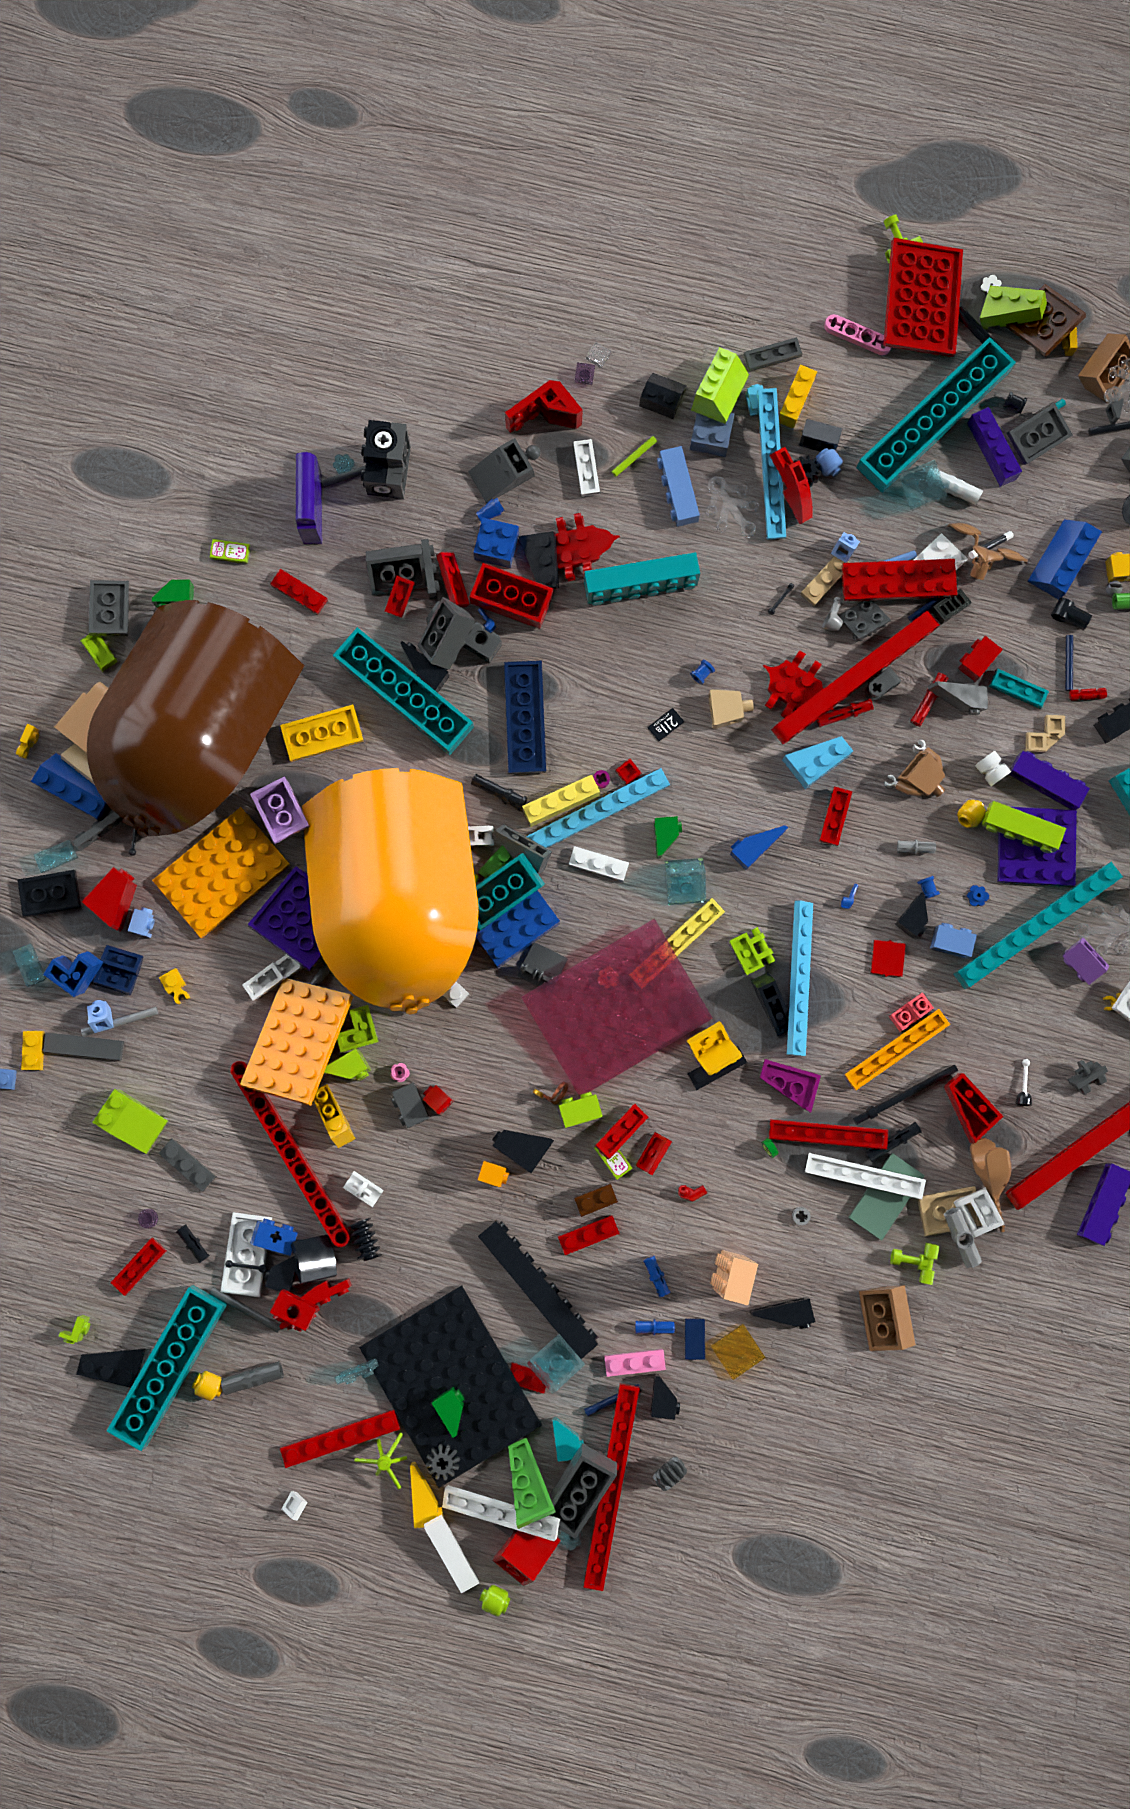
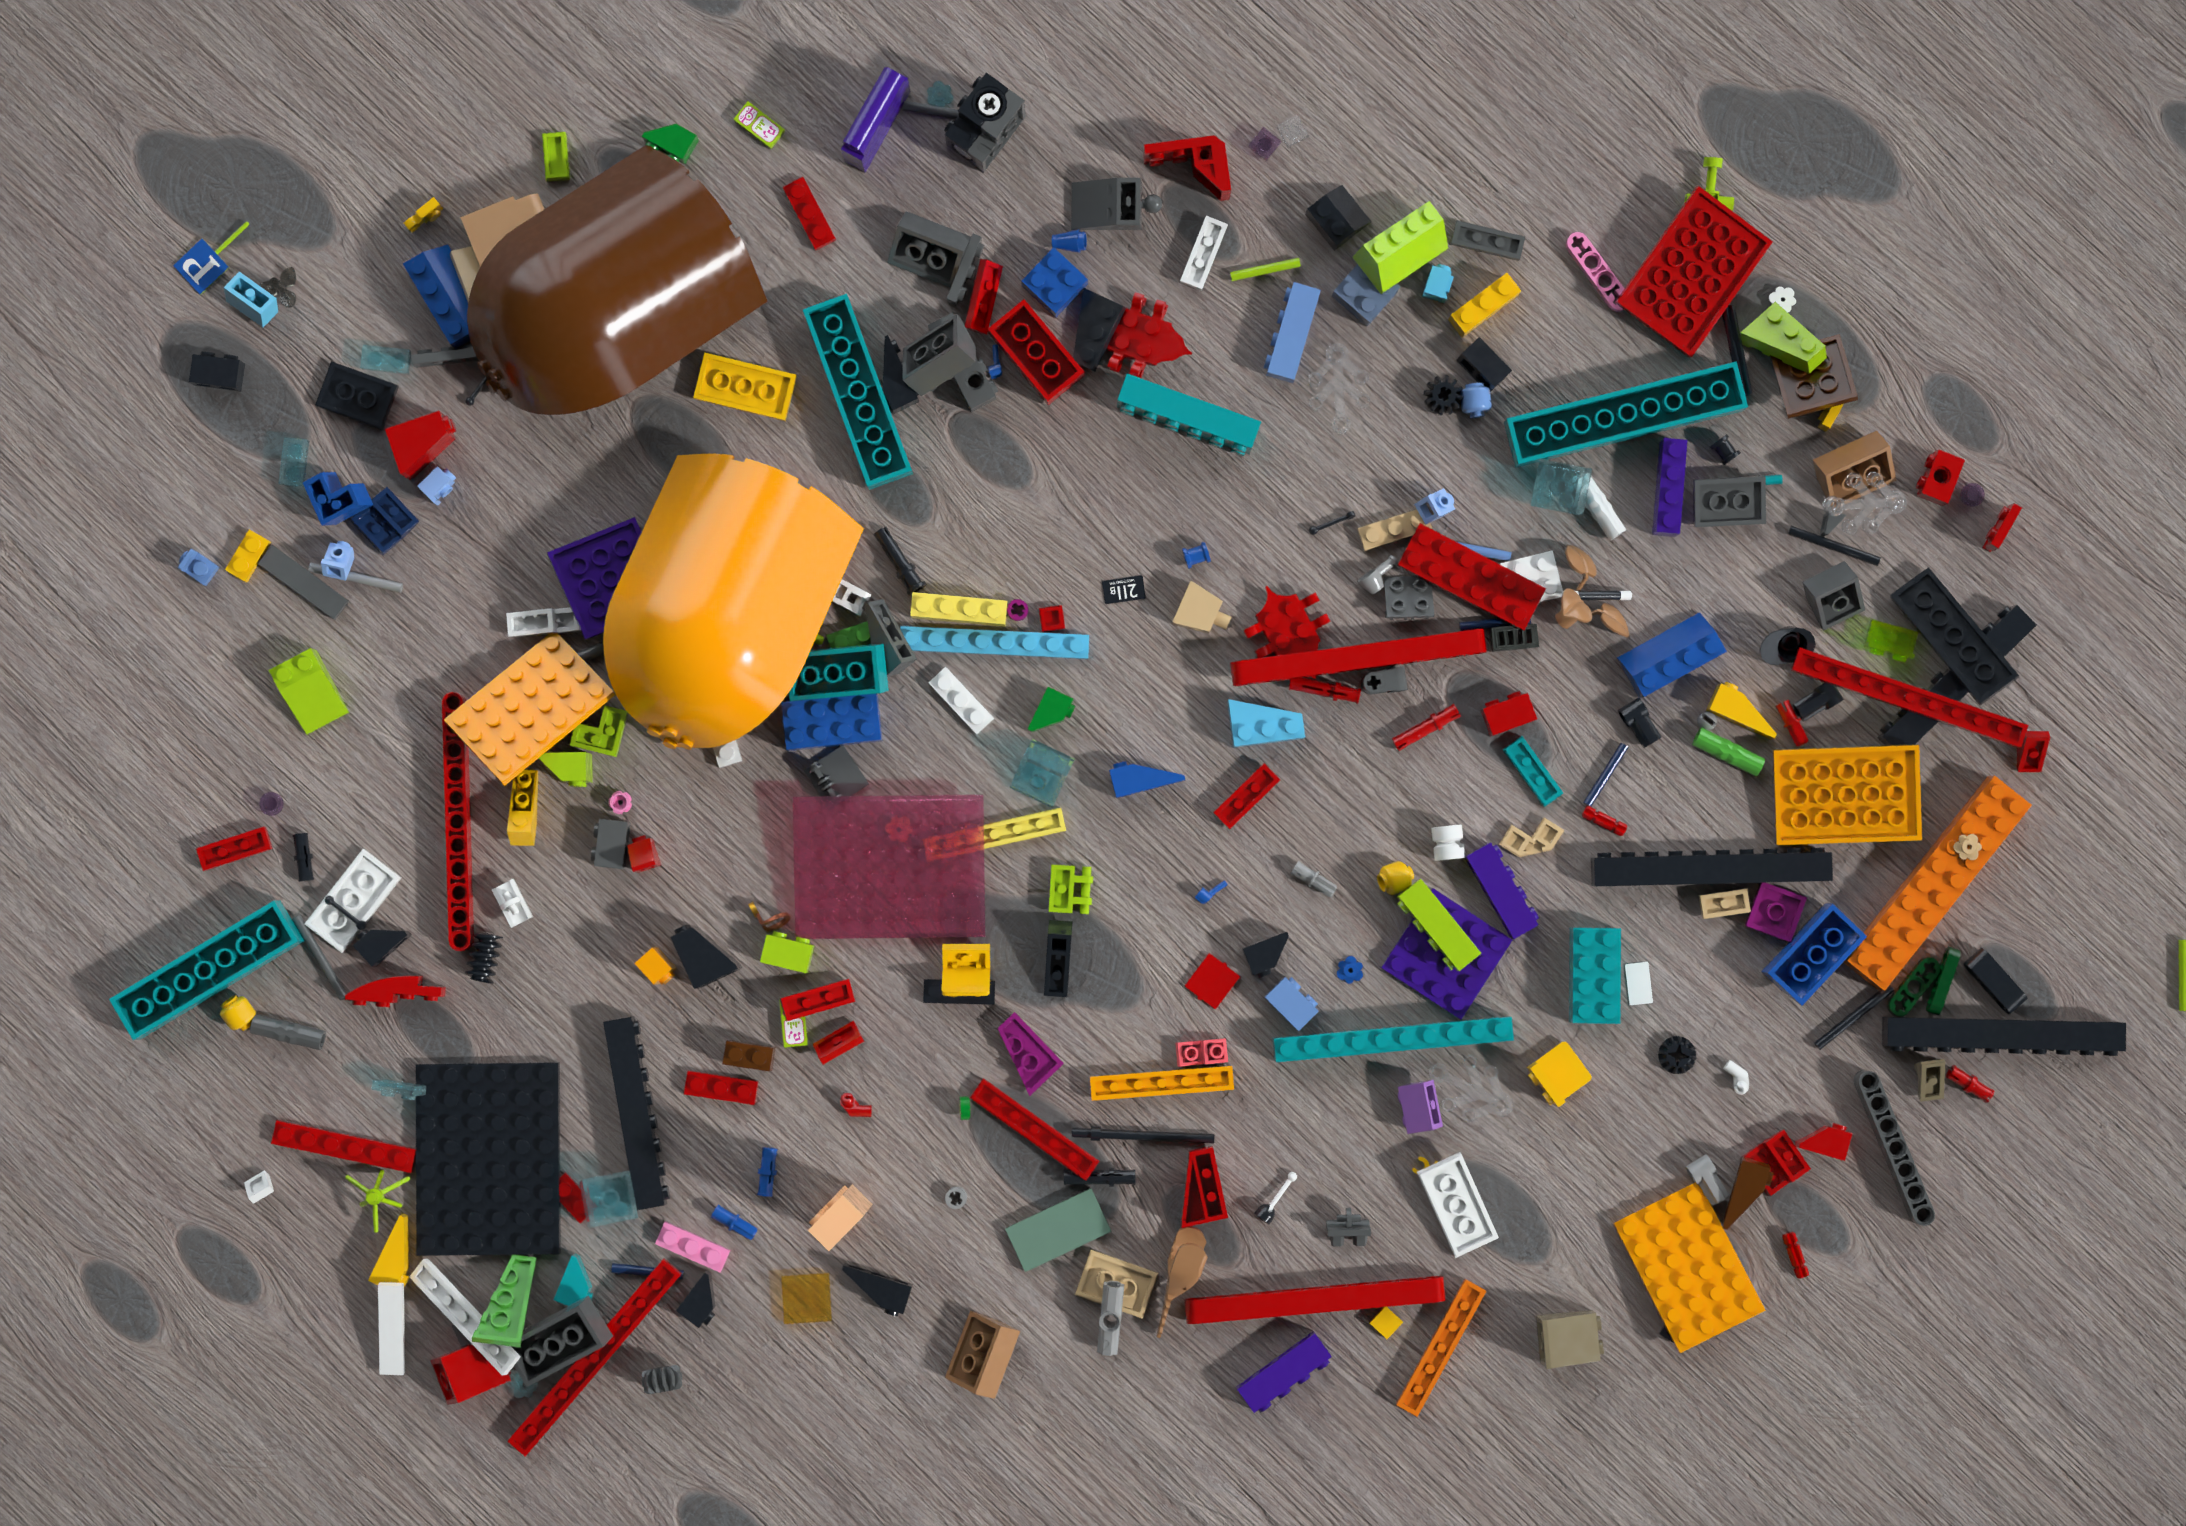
camera: 30 degrees right, 5 degrees up
lime bracket [59,1315,90,1344] -> none
black wing [76,1348,146,1388] -> none
dark grey plate [89,580,129,636] -> none
light orange plate [152,807,290,939] -> none
dark grey plate [158,1138,217,1192] -> none
yellow plate [159,968,190,1005] -> none
lavender slope [250,777,310,844] -> none
blue brick [250,1218,298,1256] -> none
red brick [270,1289,319,1332] -> none
black slope [291,1234,337,1284] -> none
red plate [385,575,415,618] -> none
dark grey gear [426,1444,460,1480] -> none
green slope [432,1387,465,1438] -> none
lime head [479,1585,511,1617] -> none
dark blue plate [504,660,546,774] -> none
dark blue tile [685,1318,705,1360] -> none
medium azure plate [757,388,786,540] -> none
red slope [770,447,813,524] -> none
medium azure plate [787,901,813,1056] -> none
white plate [805,1153,926,1200] -> none
medium nougat torso [884,740,945,797] -> none
lime bar [890,1243,939,1285] -> none
blue bush [917,876,940,900] -> none
slope [928,681,988,715] -> none
white plate [954,1187,1004,1238] -> none

